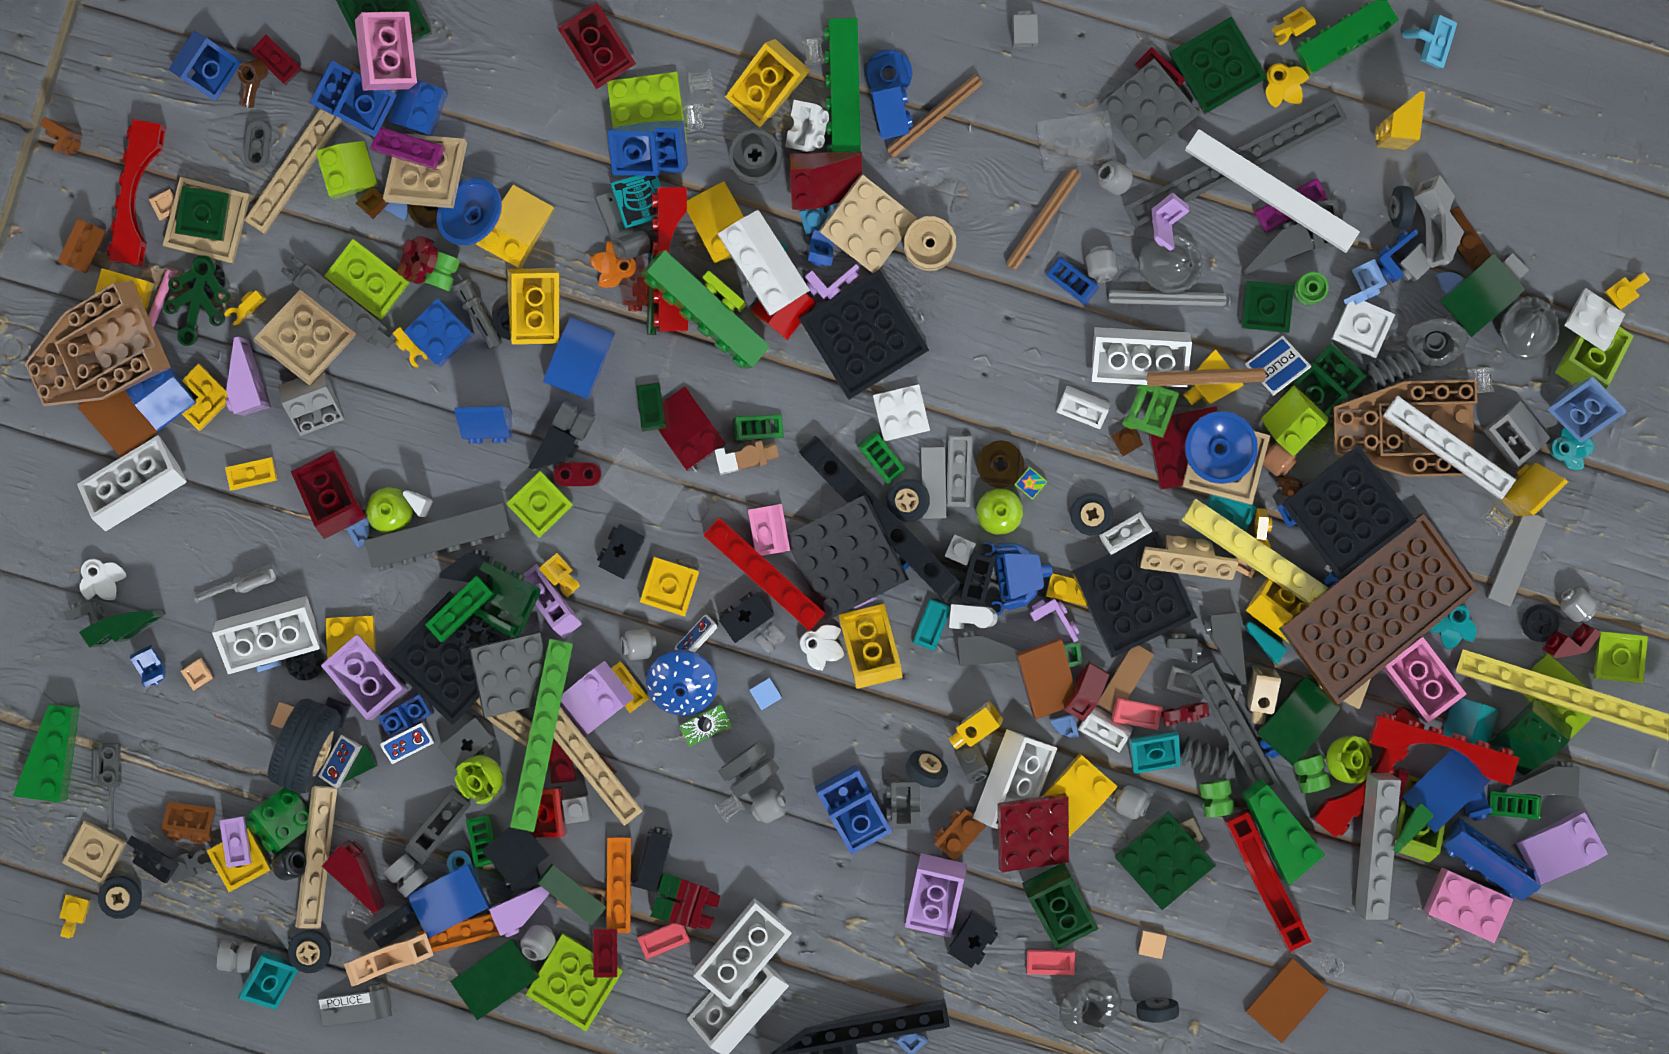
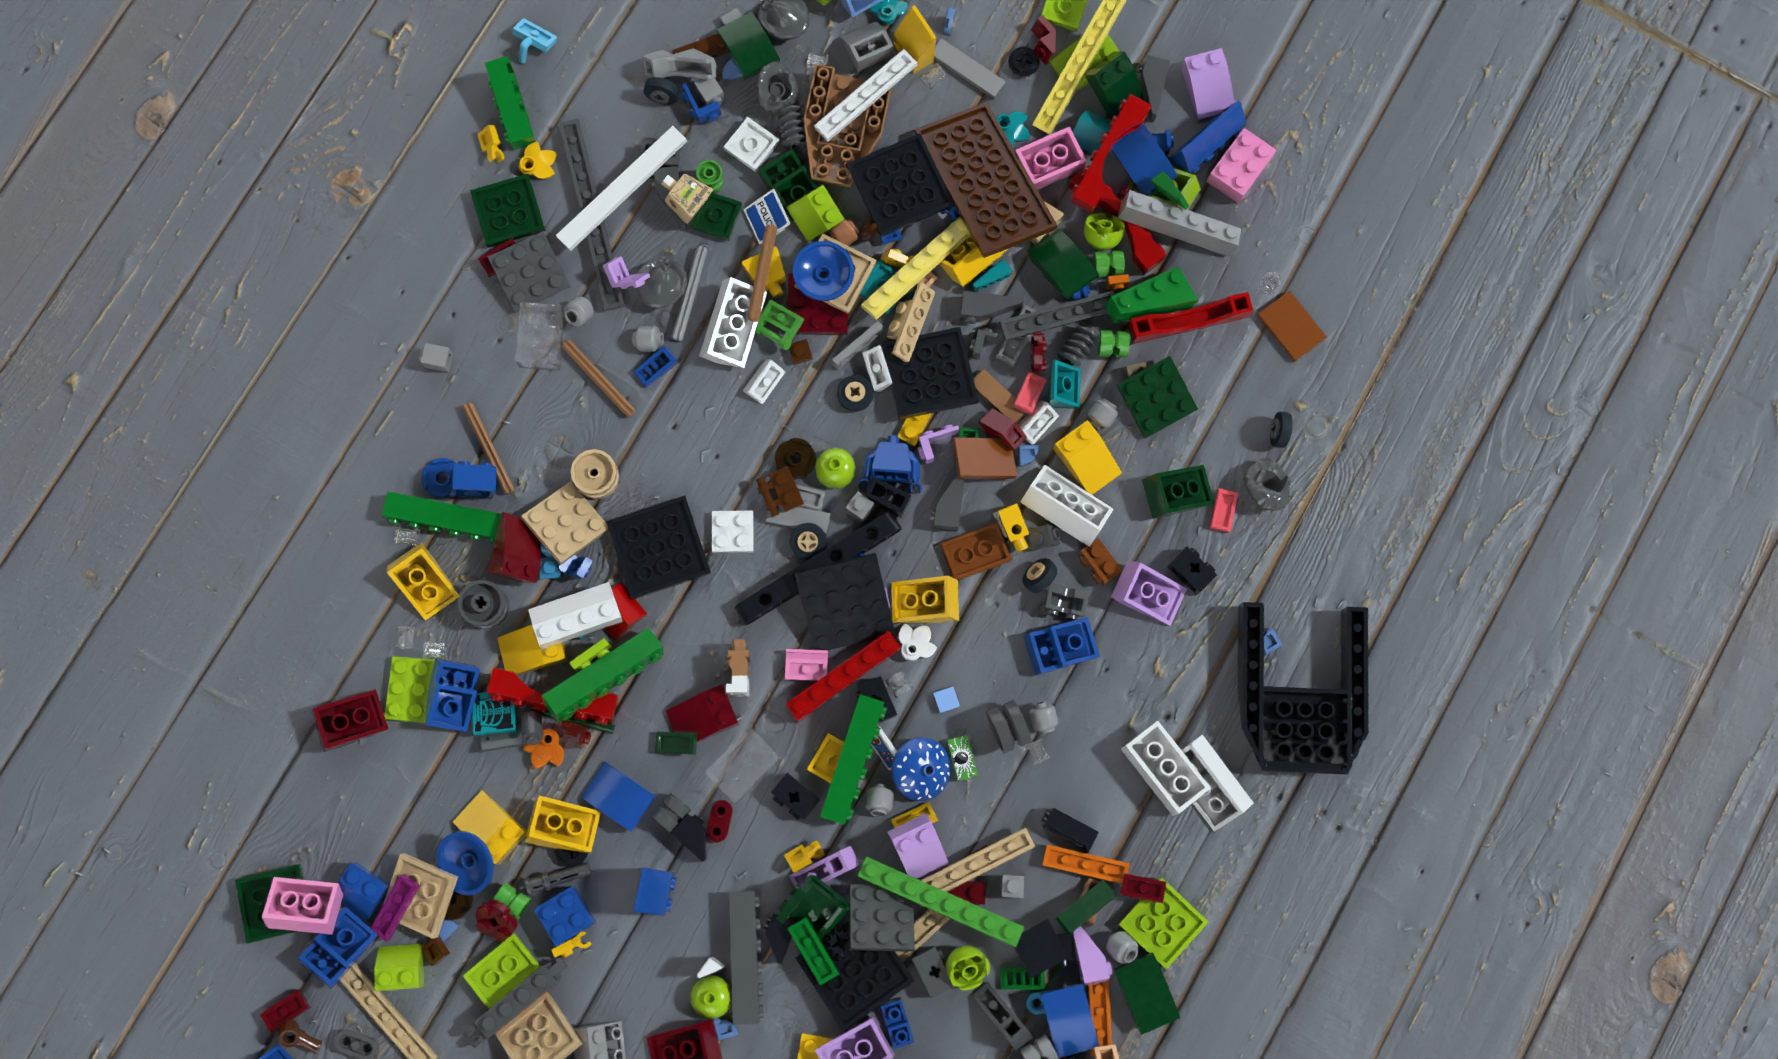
camera: 80 degrees left, 10 degrees down
slope [380,722,435,764] -> none
lime plate [506,471,574,538] -> none
red slope [530,786,567,838] -> none
coral tile [637,923,690,959] -> none
dark red hips [650,873,721,929] -> none
green slope [732,414,784,442] -> none
white cylinder [785,100,829,151] -> none
lavender bracket [805,264,860,300] -> none
green slope [857,431,906,484] -> none
teal tile [912,599,951,651] -> none
white leg [949,604,998,629] -> none
dark red plate [997,793,1069,873] -> none
tile [1014,467,1048,500] -> none
light nougat tile [1138,930,1167,959] -> none
tan torso [1246,666,1281,725] -> none
magenta tile [1254,178,1328,233] -> none
light blue bracket [1344,259,1387,305] -> none
yellow slope [1374,91,1425,150] -> none
green slope [1488,791,1541,820] -> none
light grey head [1560,587,1597,622] -> none
none -> tan torso [661,174,713,225]
none -> reddish brown plate [756,466,804,518]
none -> green brick [820,694,887,825]
none -> light grey tile [832,321,883,370]
none -> dark orange tile [940,522,1012,581]
none -> medium blue tile [943,8,955,35]
none -> orange plate [1106,274,1129,292]

